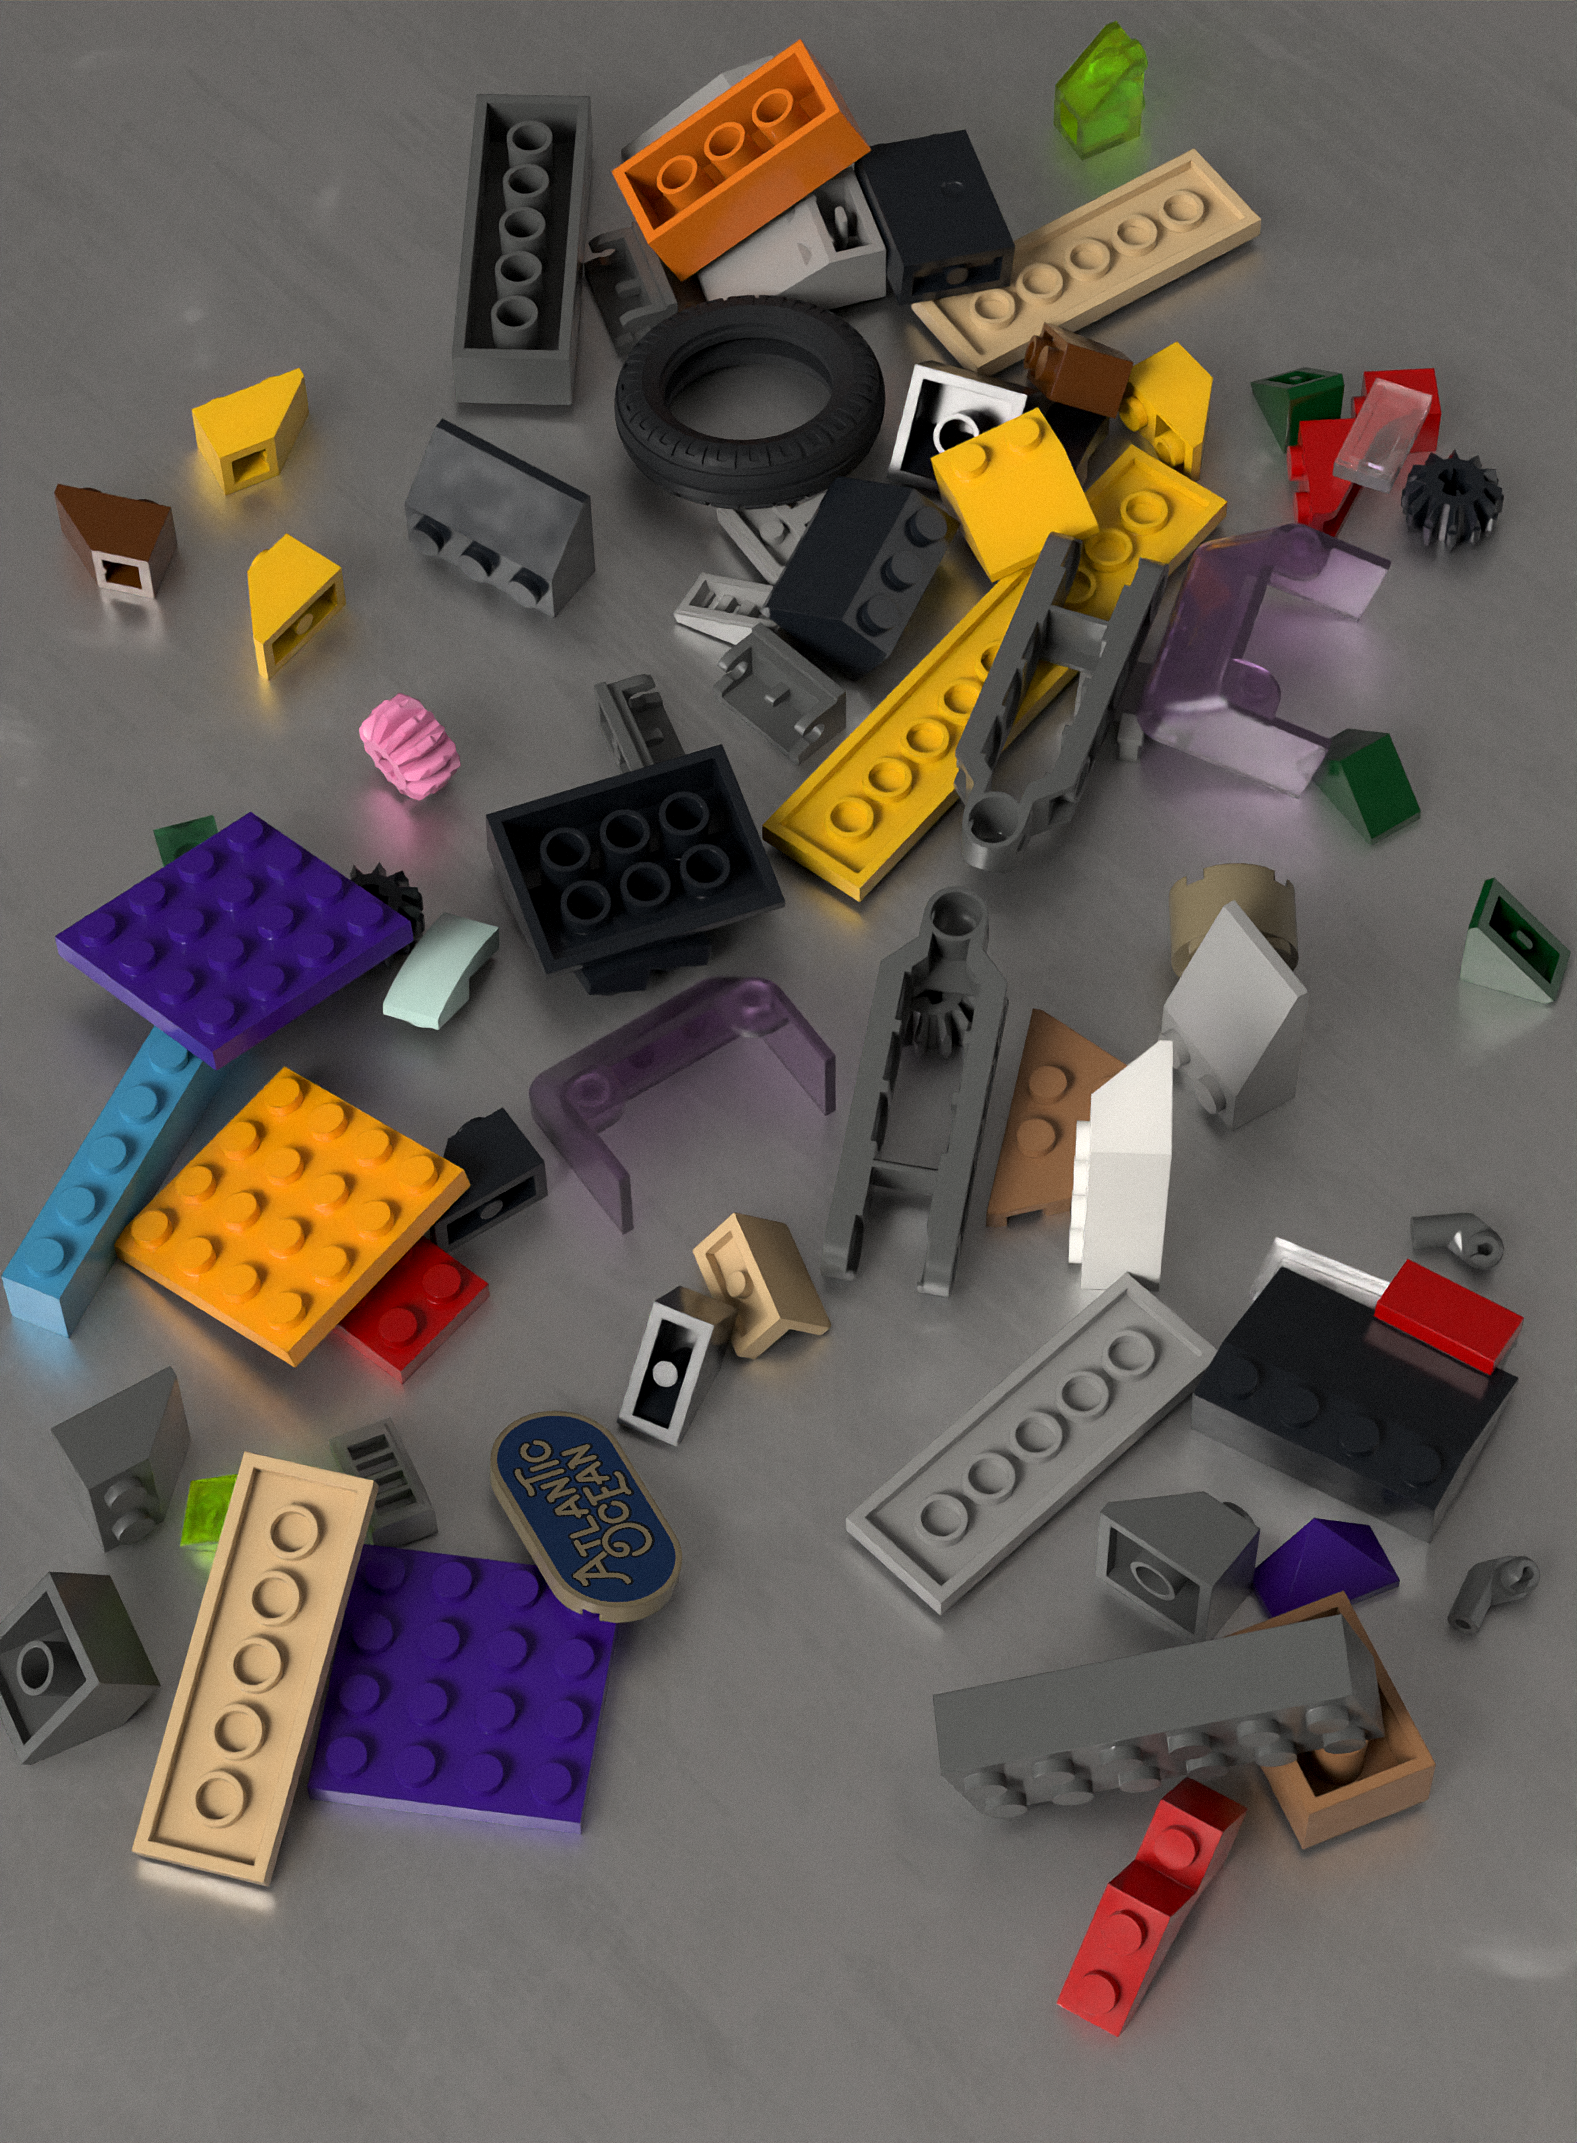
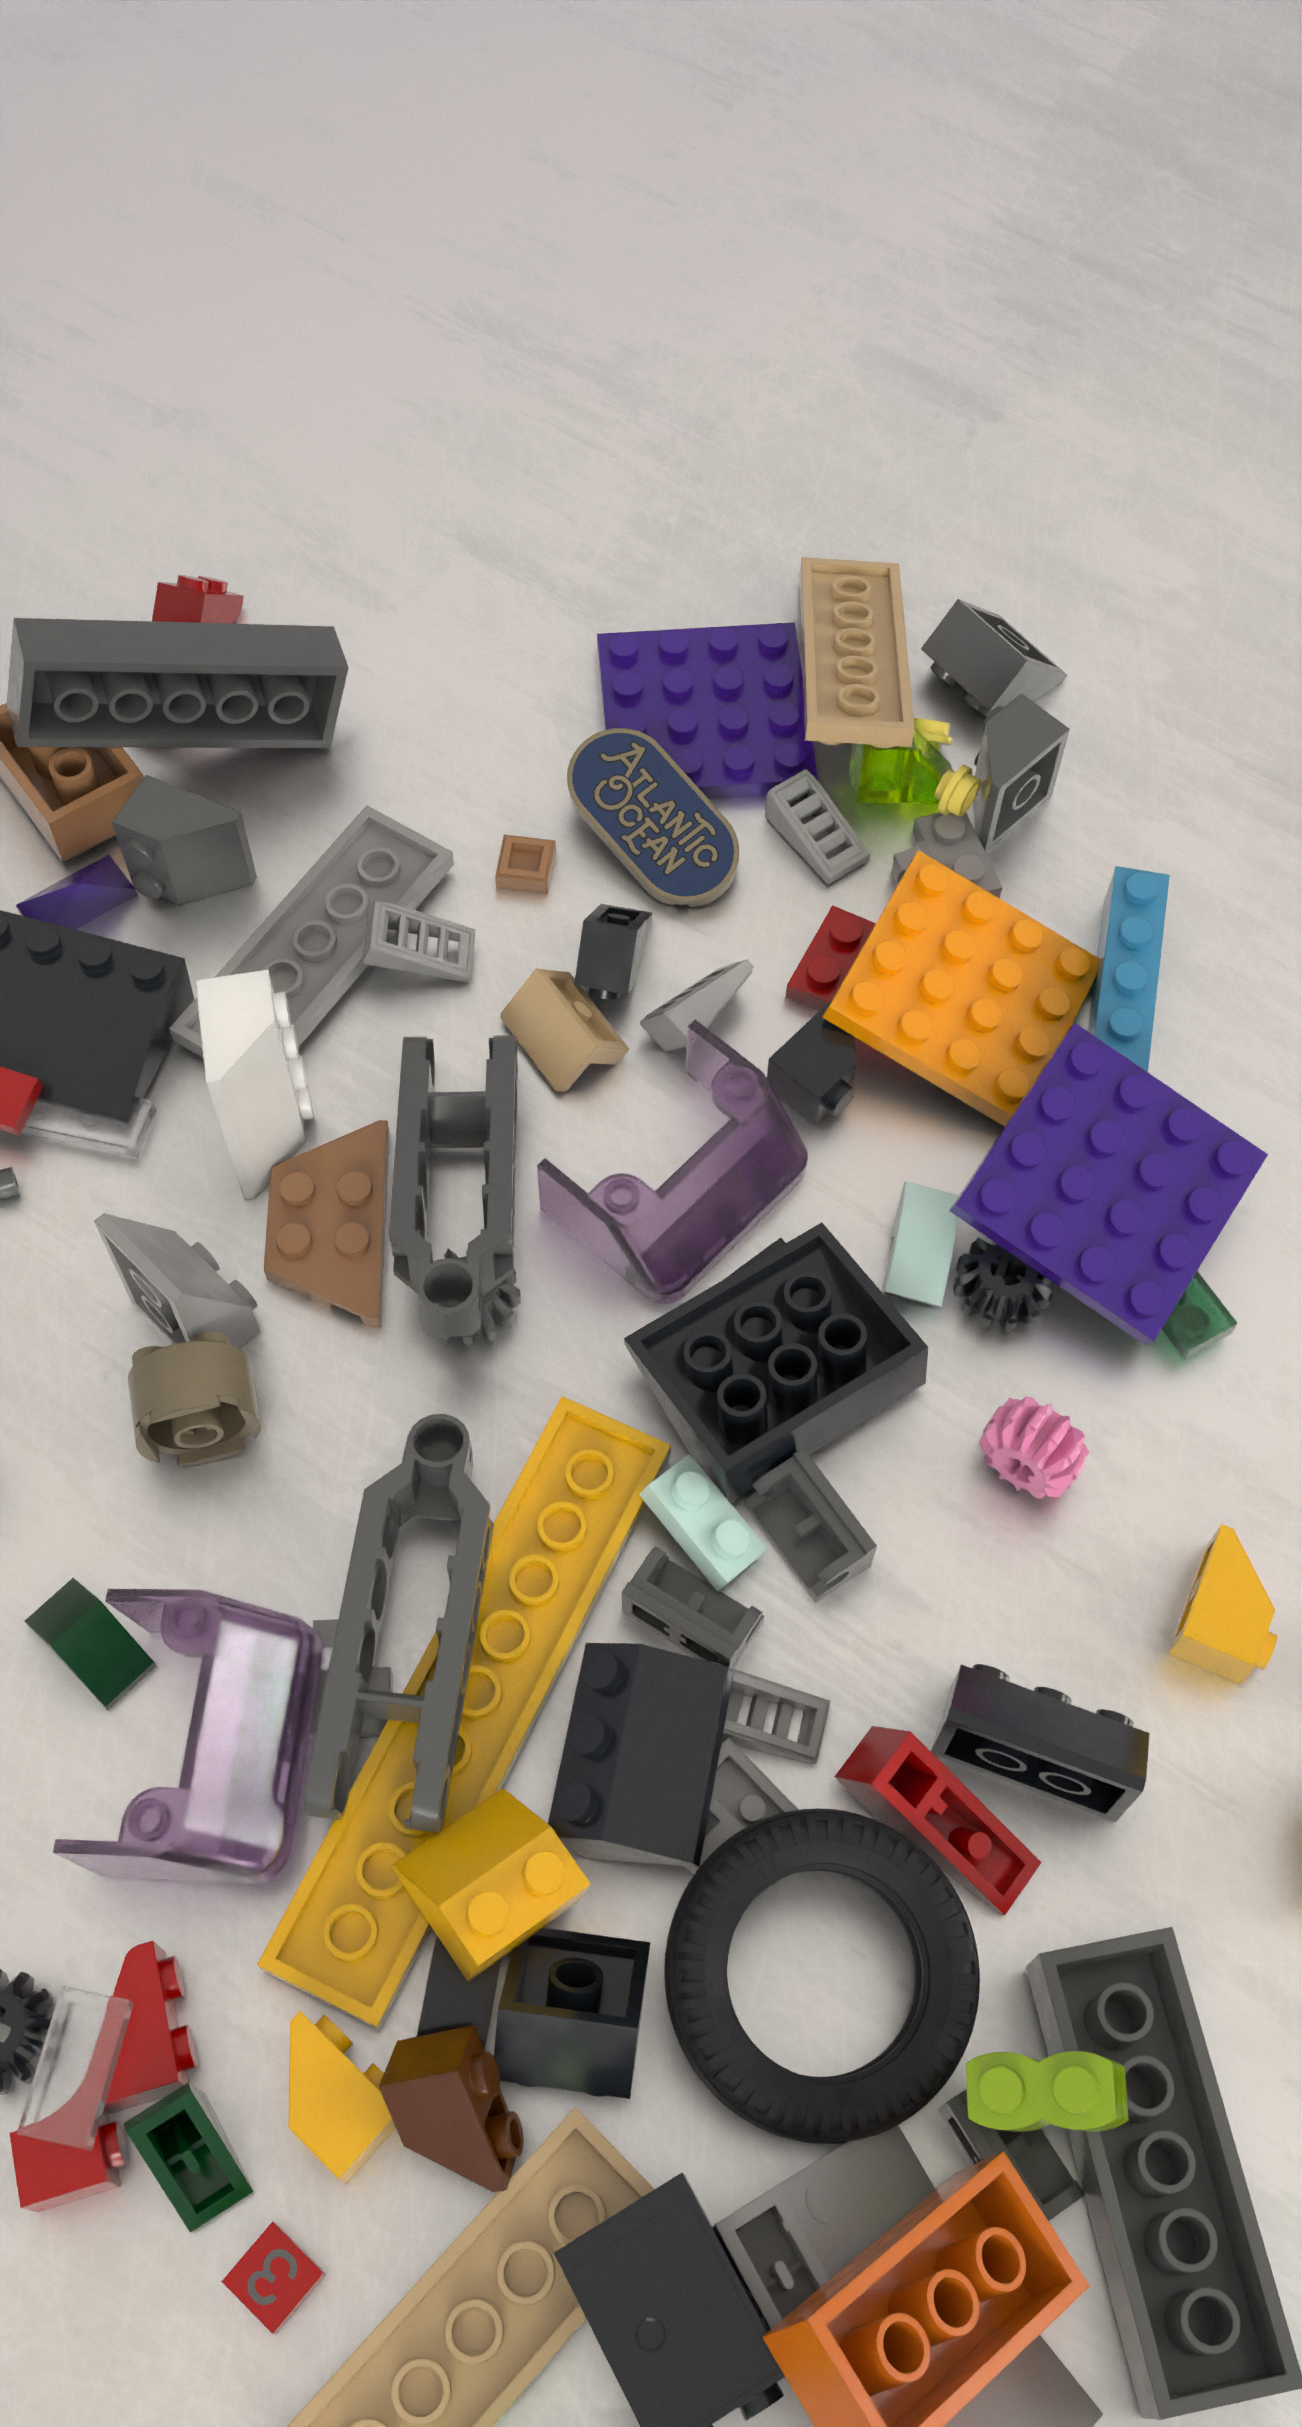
camera: 165 degrees right, 5 degrees up
none -> red tile [221,2221,327,2334]
none -> light grey slope [362,900,476,983]
none -> medium nougat tile [495,834,556,894]
none -> light aqua plate [639,1454,768,1592]
none -> light grey slope [640,959,754,1052]
none -> red slope [834,1726,1042,1916]
none -> light grey hinge [891,813,1002,899]
none -> light yellow plate [910,718,953,754]
none -> light yellow plate [934,765,981,817]
none -> lime brick [966,2051,1129,2132]

